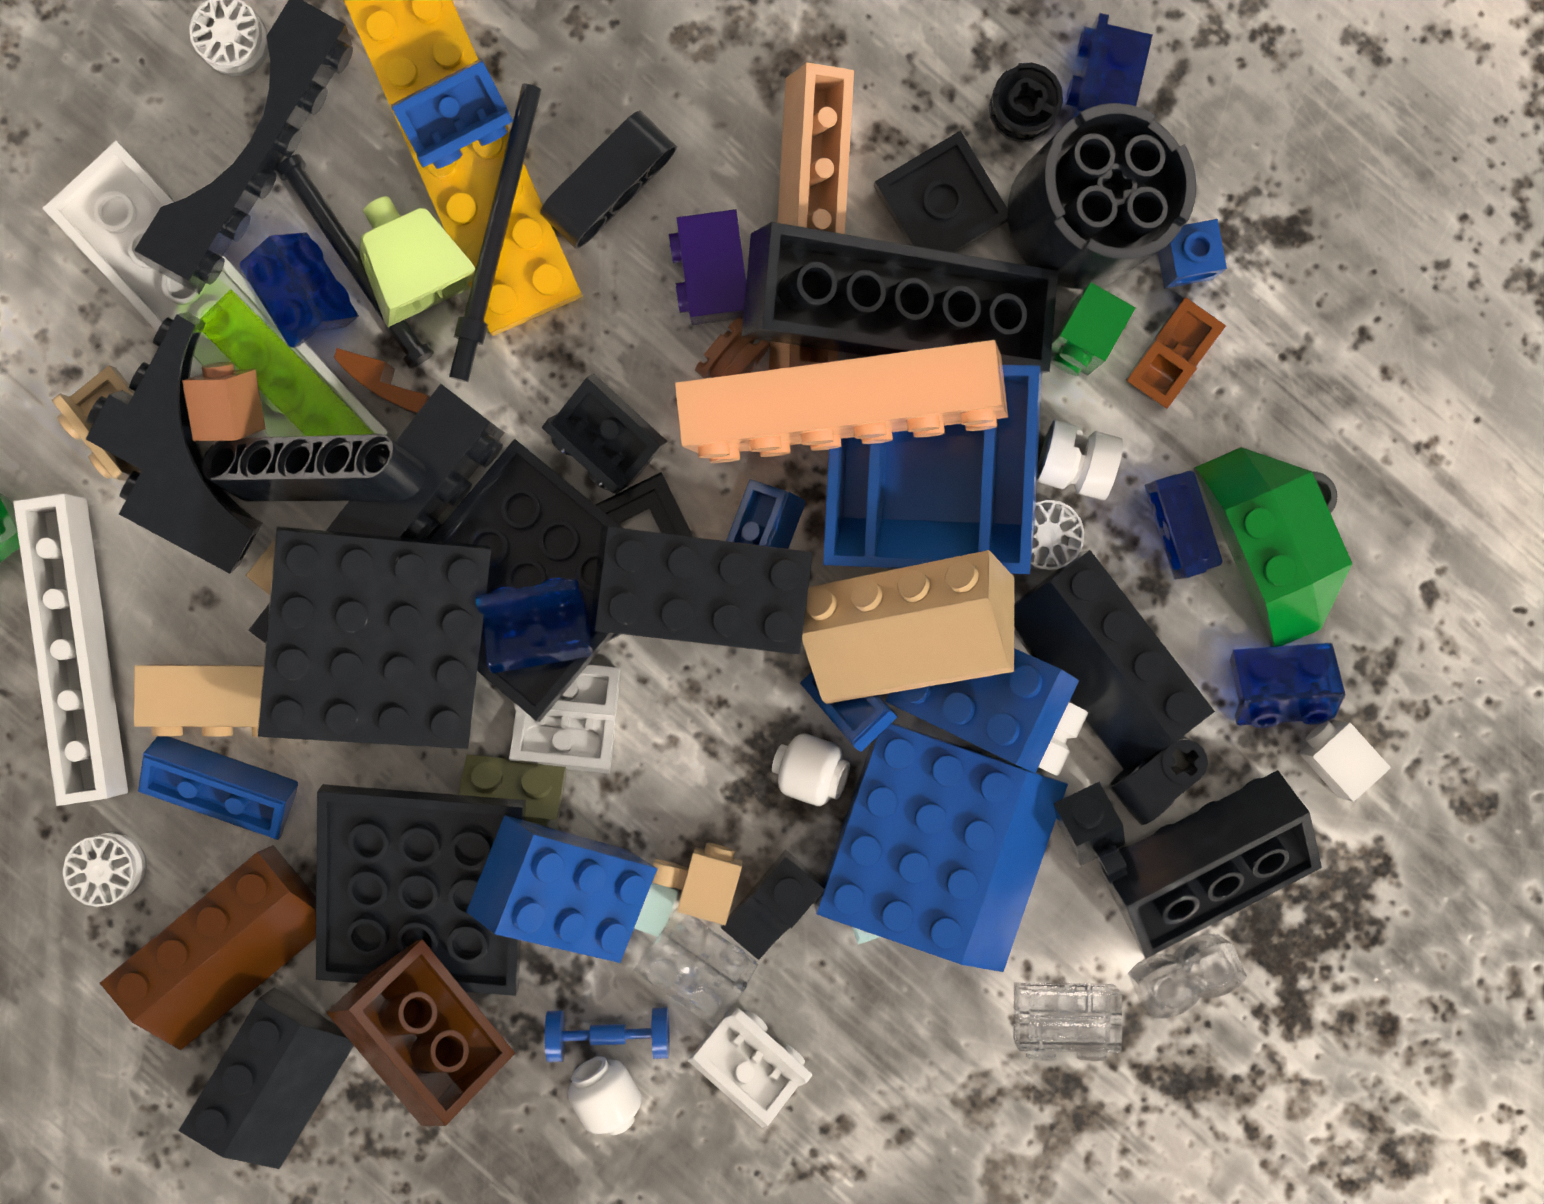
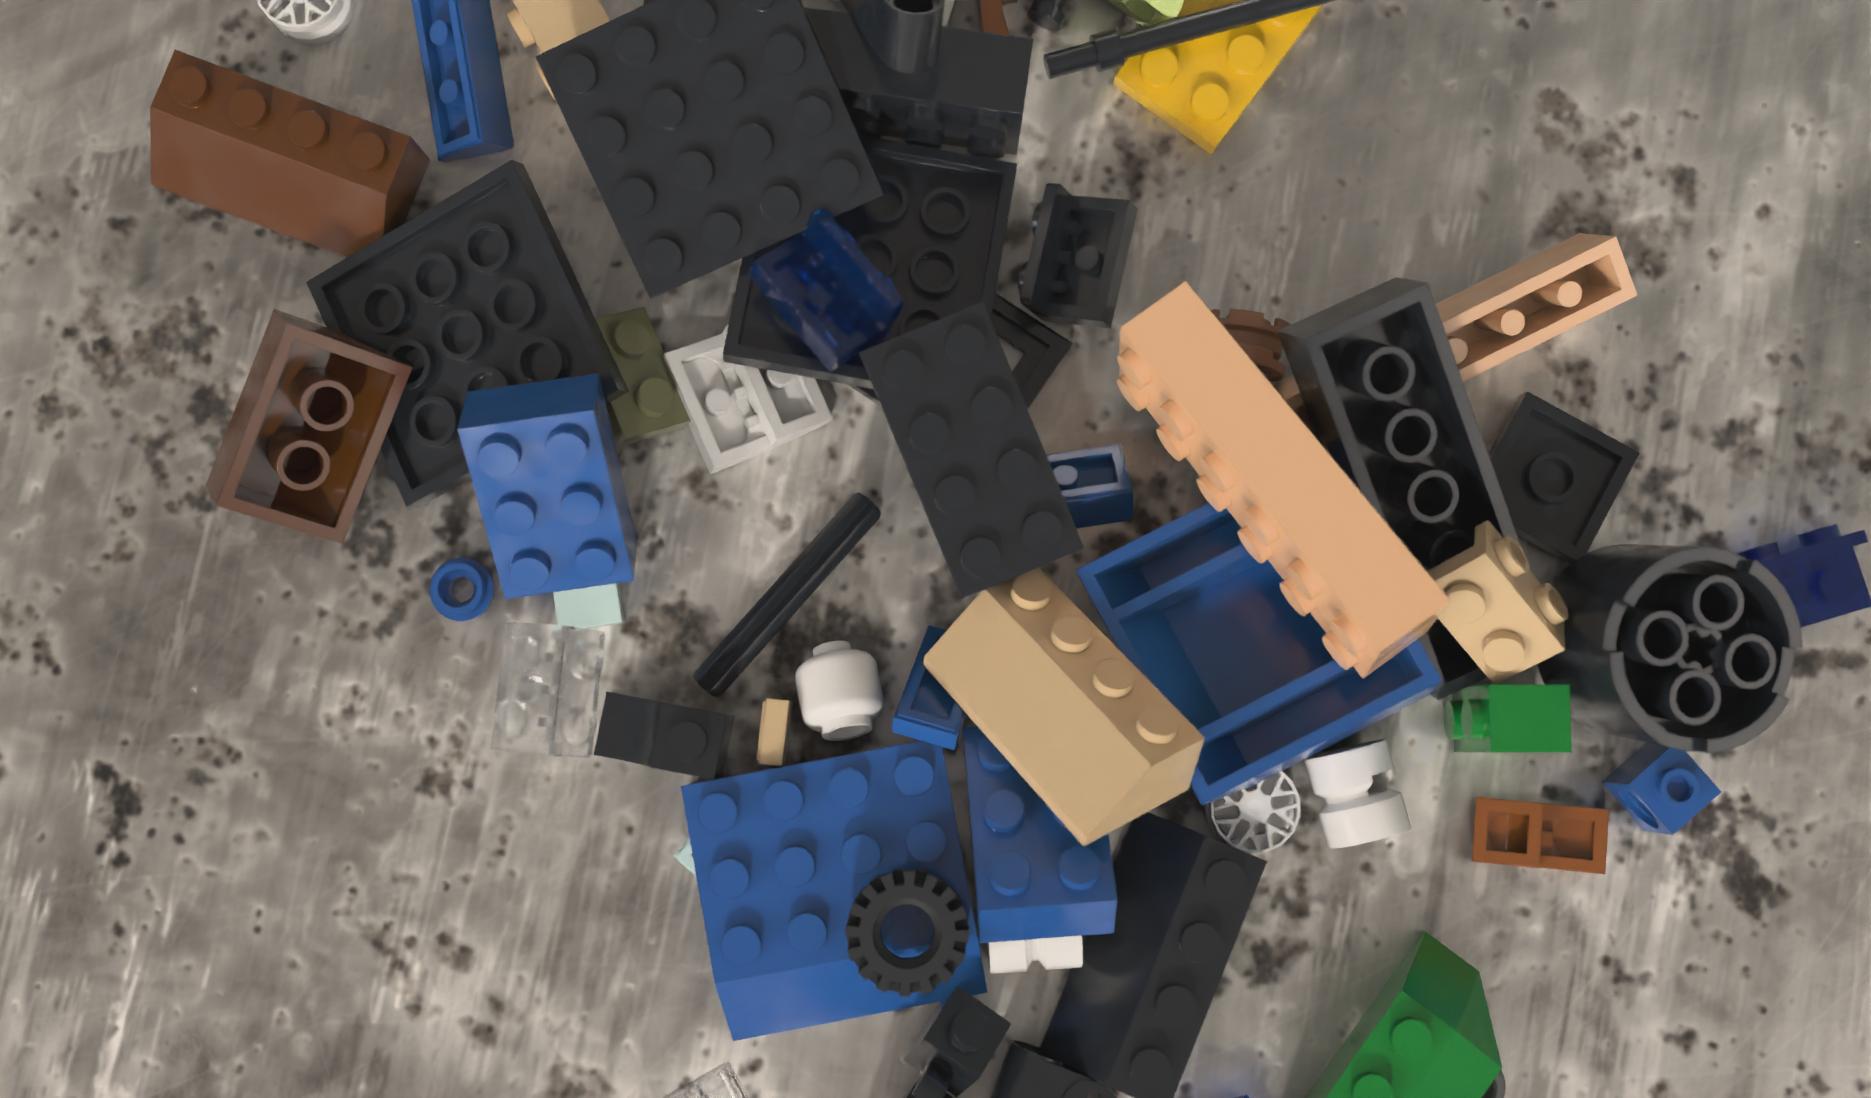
camera: 60 degrees right, 5 degrees down
black slope [178,987,354,1169] -> none
black beam [540,110,677,249] -> none
blue wheel [545,1007,670,1062] -> none
white head [567,1056,642,1135] -> none
tan brick [652,843,743,926] -> none
dark purple brick [669,209,746,325] -> none
white bracket [687,1008,812,1128] -> none
black wheel [989,62,1063,142] -> none
clear blue bracket [1144,471,1223,580] -> none
none -> blue plate [429,558,495,622]
none -> black axle [693,492,881,697]
none -> tan tile [756,698,794,766]
none -> black tyre [845,868,969,997]
none -> tan bracket [1427,520,1569,685]

